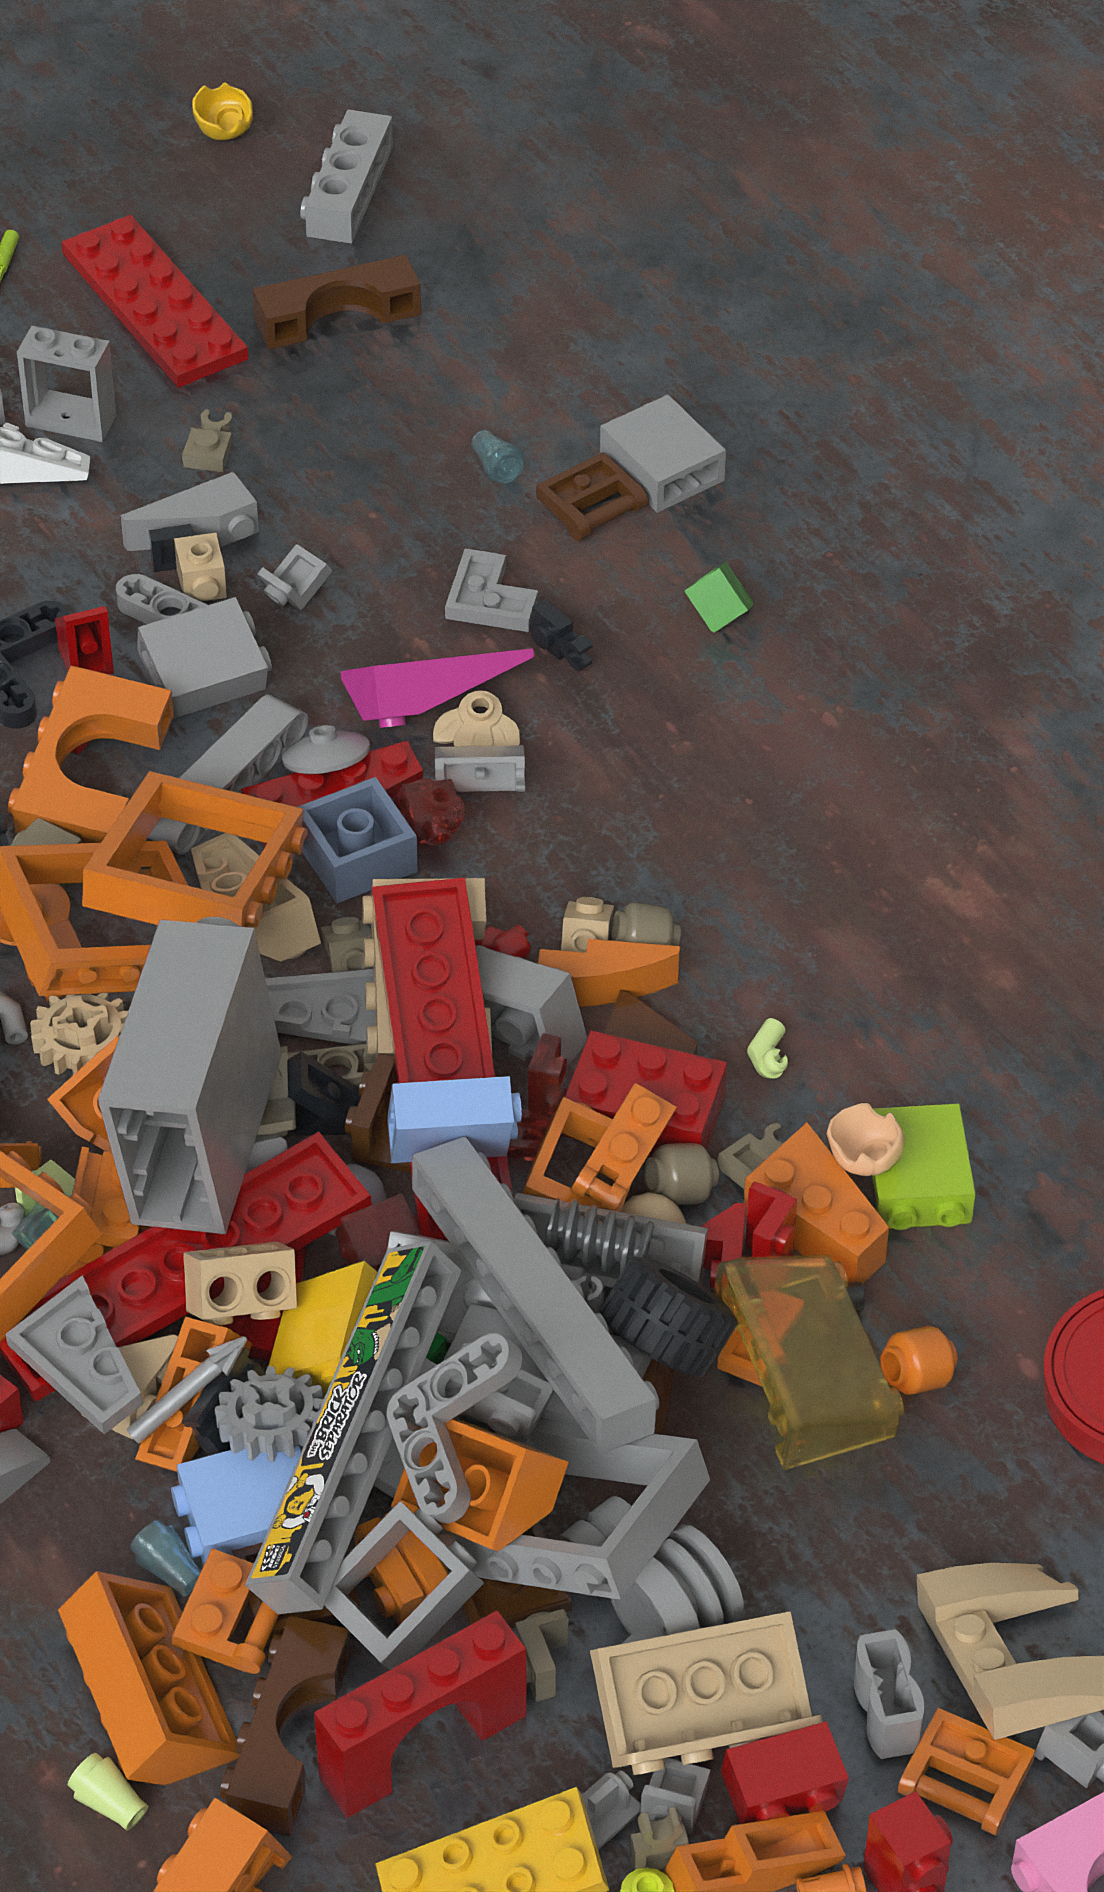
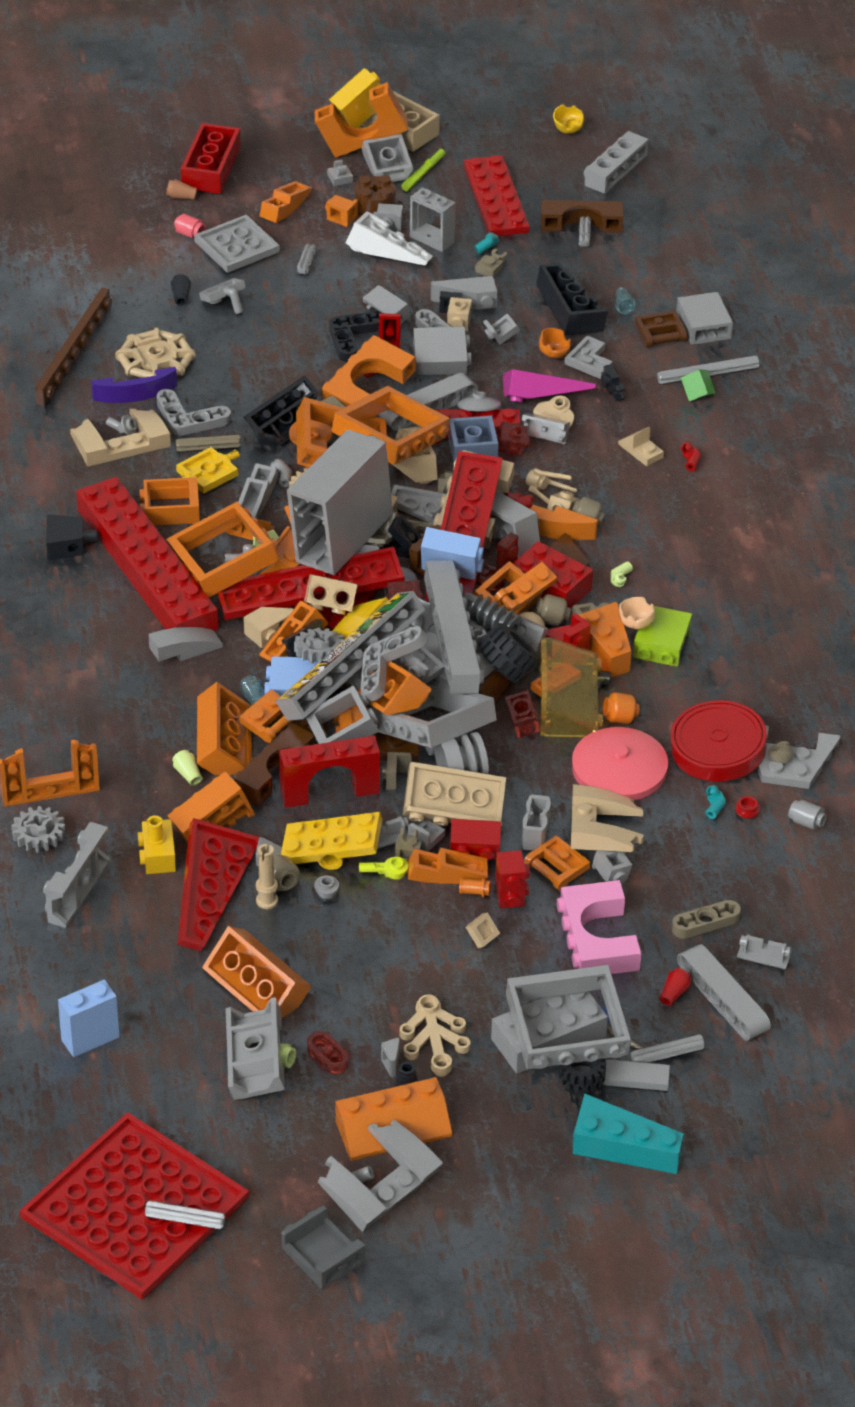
camera: 20 degrees right, 5 degrees down
light grey wing [5,1276,143,1435] -> none
light grey piece [127,1336,247,1444] -> none
none -> light grey hinge [363,285,411,324]
none -> teal arm [474,232,499,254]
none -> clear red head [505,690,540,738]
none -> tan plant [526,468,577,504]
none -> black wedge [536,263,608,335]
none -> orange hair [539,328,571,359]
none -> coral dish [572,727,668,800]
none -> light grey axle [579,216,591,247]
none -> tan slope [618,427,664,466]
none -> light grey axle [657,356,759,384]
none -> red arm [681,442,701,472]

